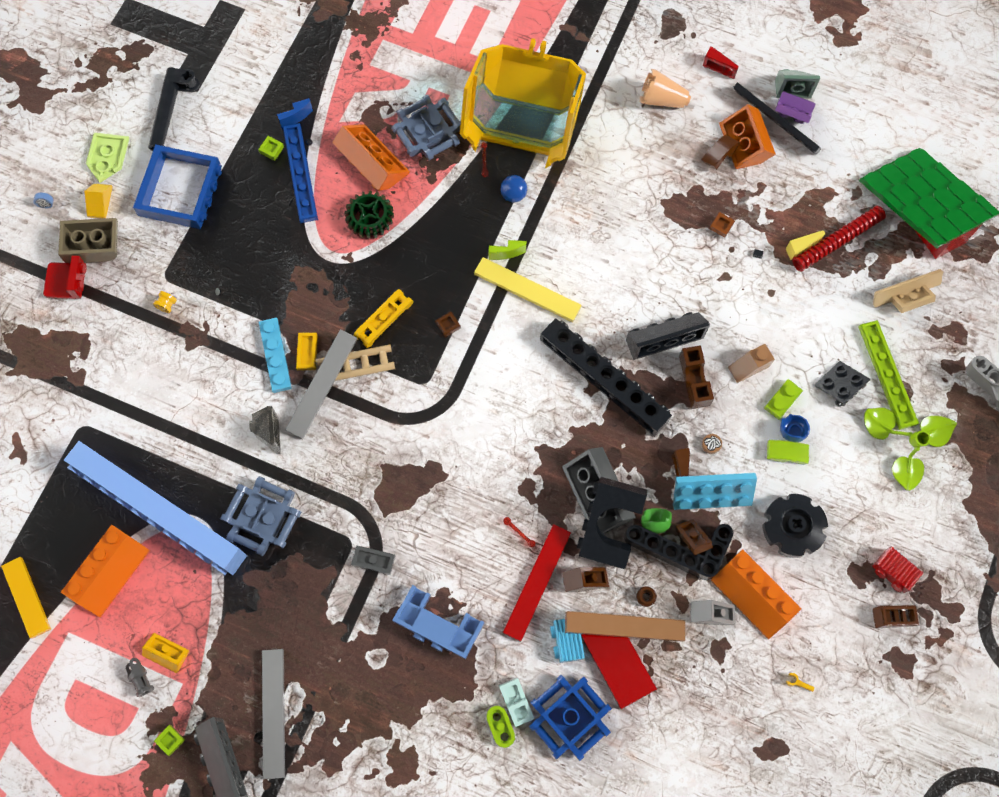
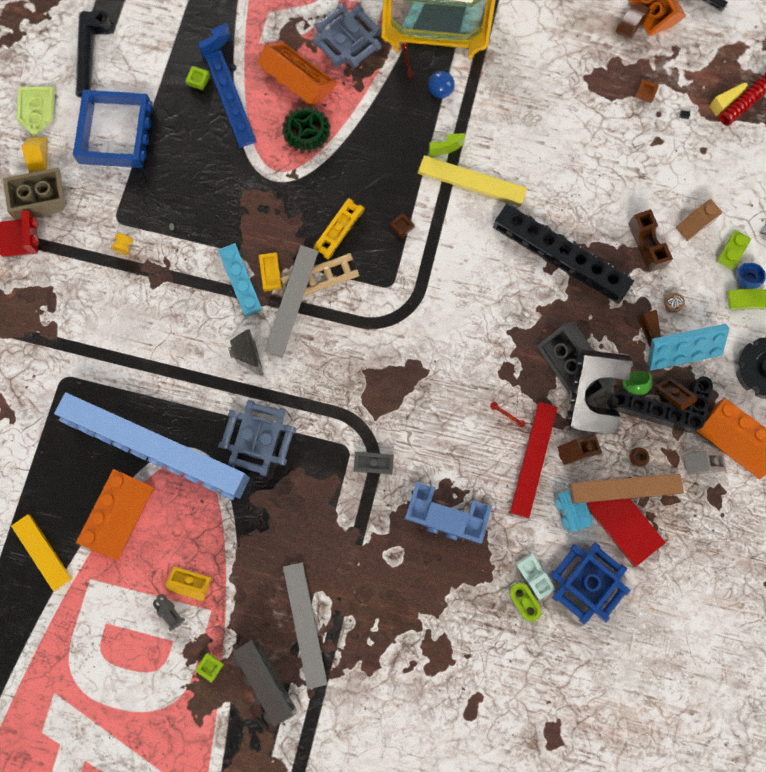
camera: 10 degrees left, 5 degrees up
black slope [626,312,710,360] -> none

